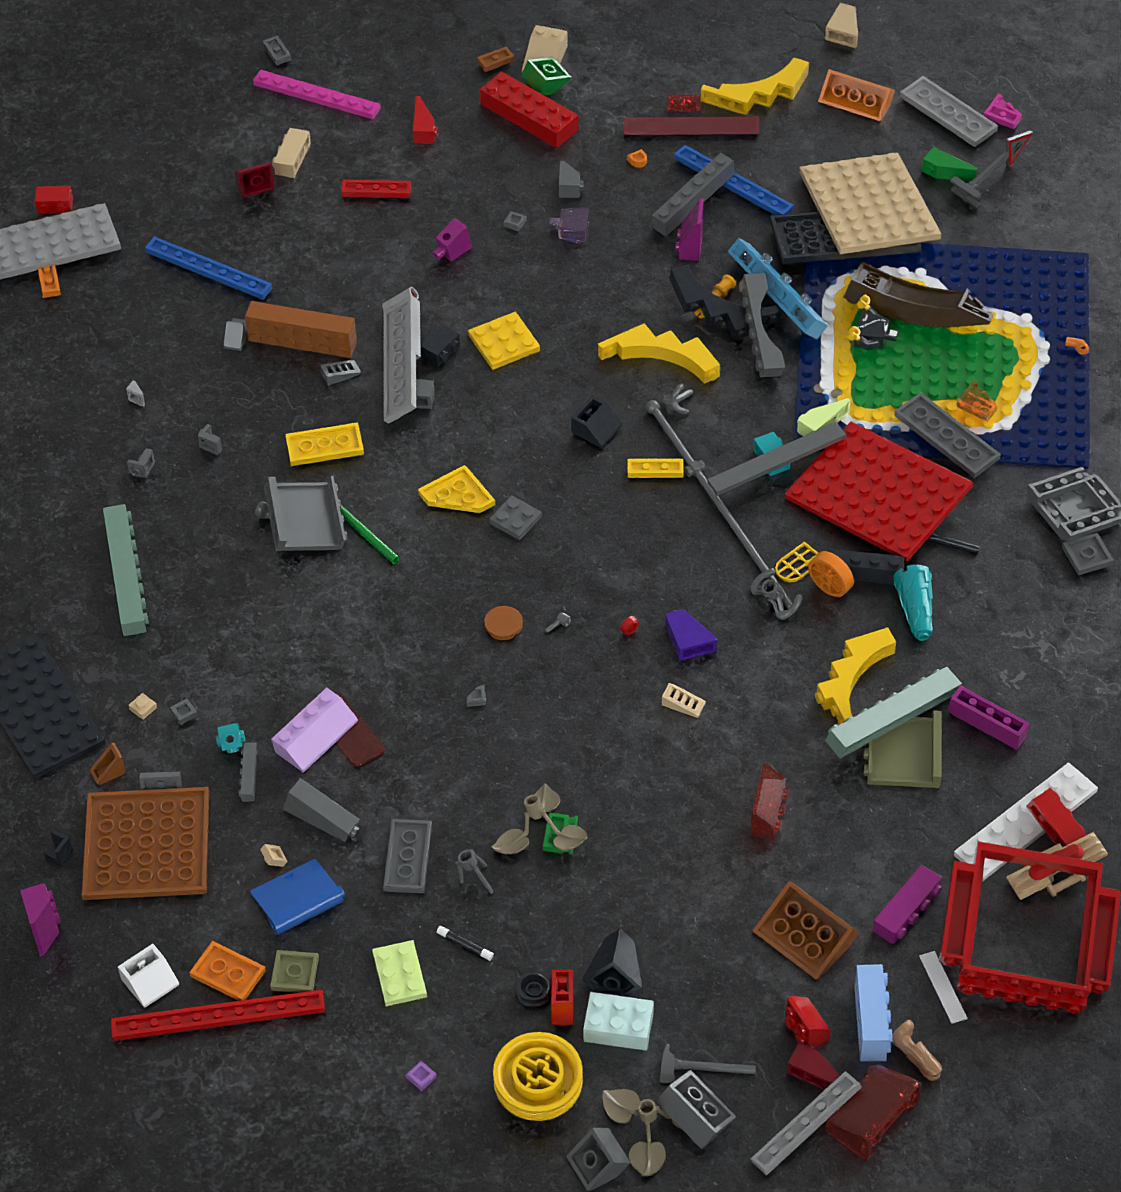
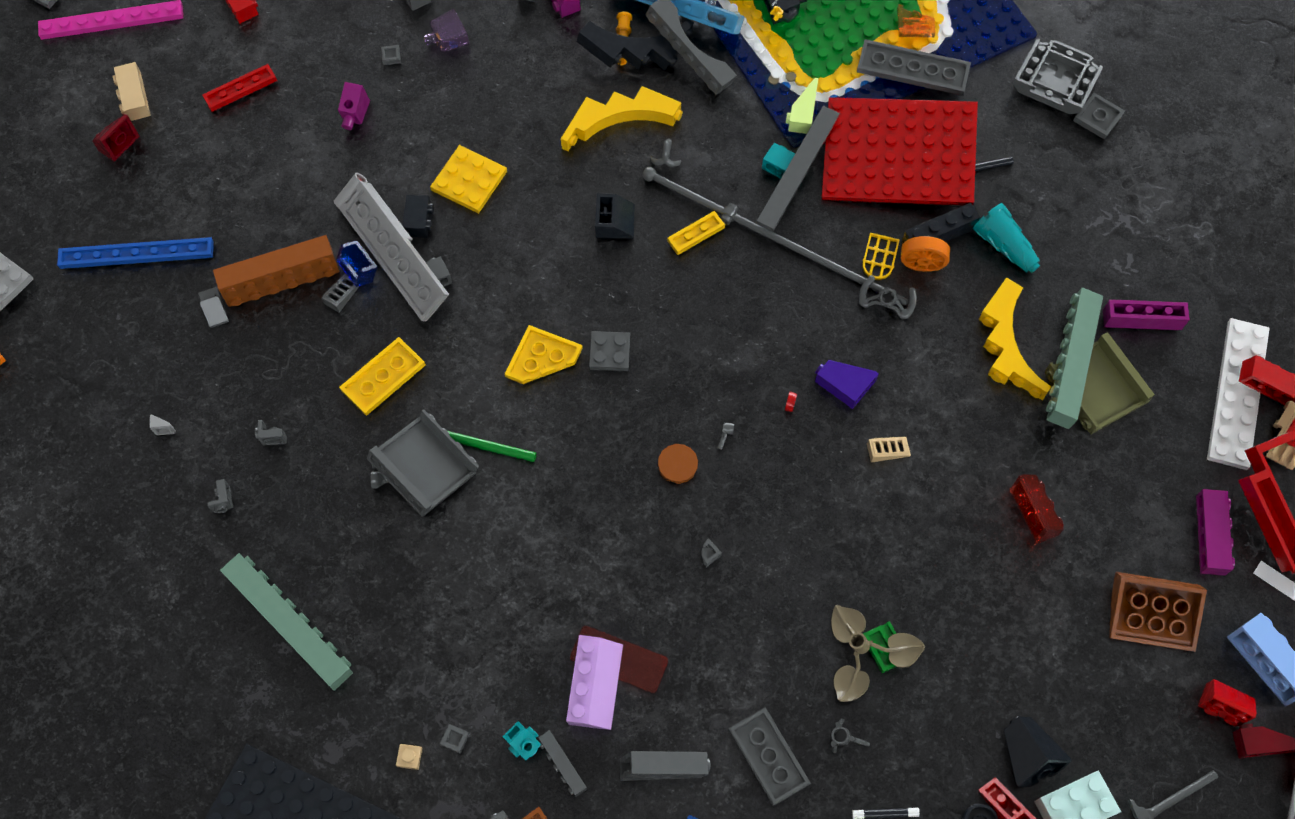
camera: 35 degrees left, 15 degrees up
none -> clear blue panel [336,240,378,287]

